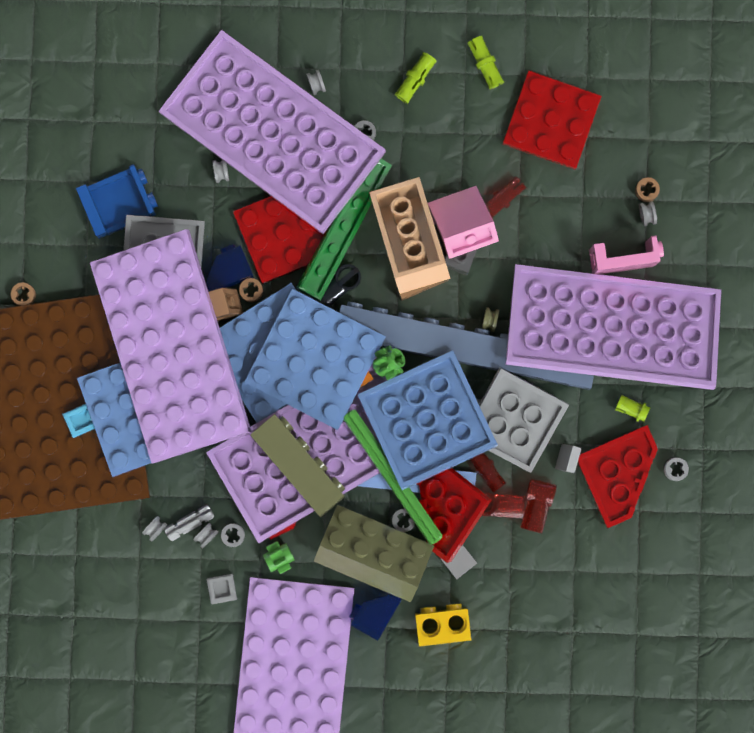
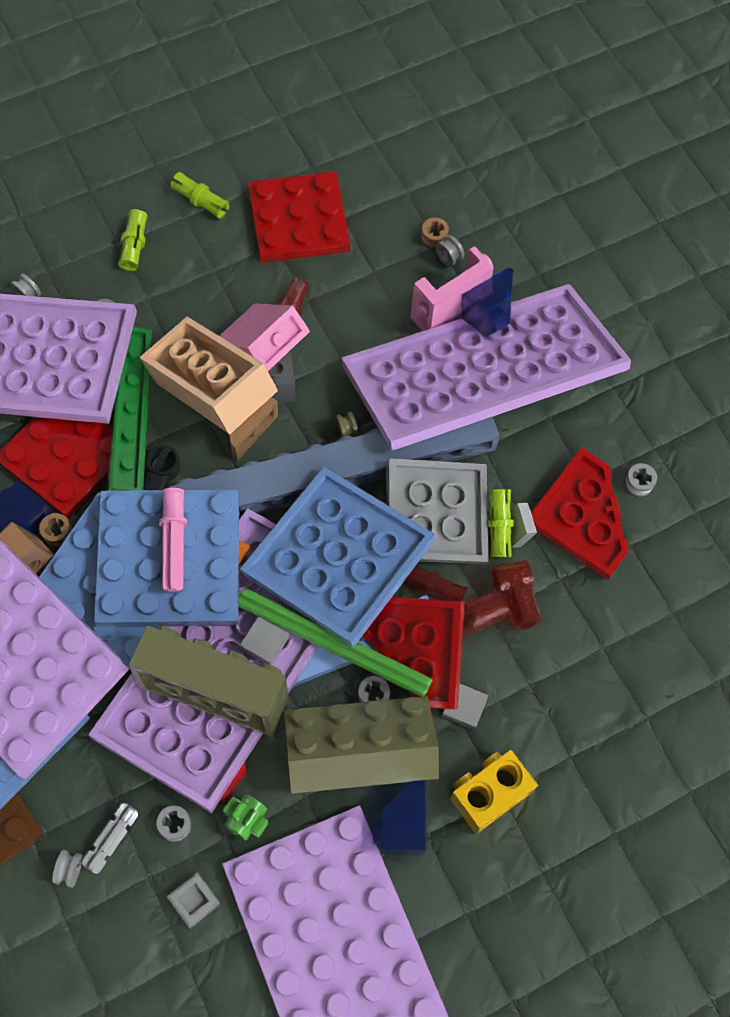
camera: 30 degrees left, 20 degrees down
light grey bush [193,523,219,549] -> none
bright green gear [373,345,405,380] -> none
lime pin [615,395,650,422] -> none
none -> bright pink axle [159,488,187,593]
none -> light grey tile [240,617,289,665]
none -> clear blue slope [462,267,513,338]
none -> lime pin [487,489,514,557]

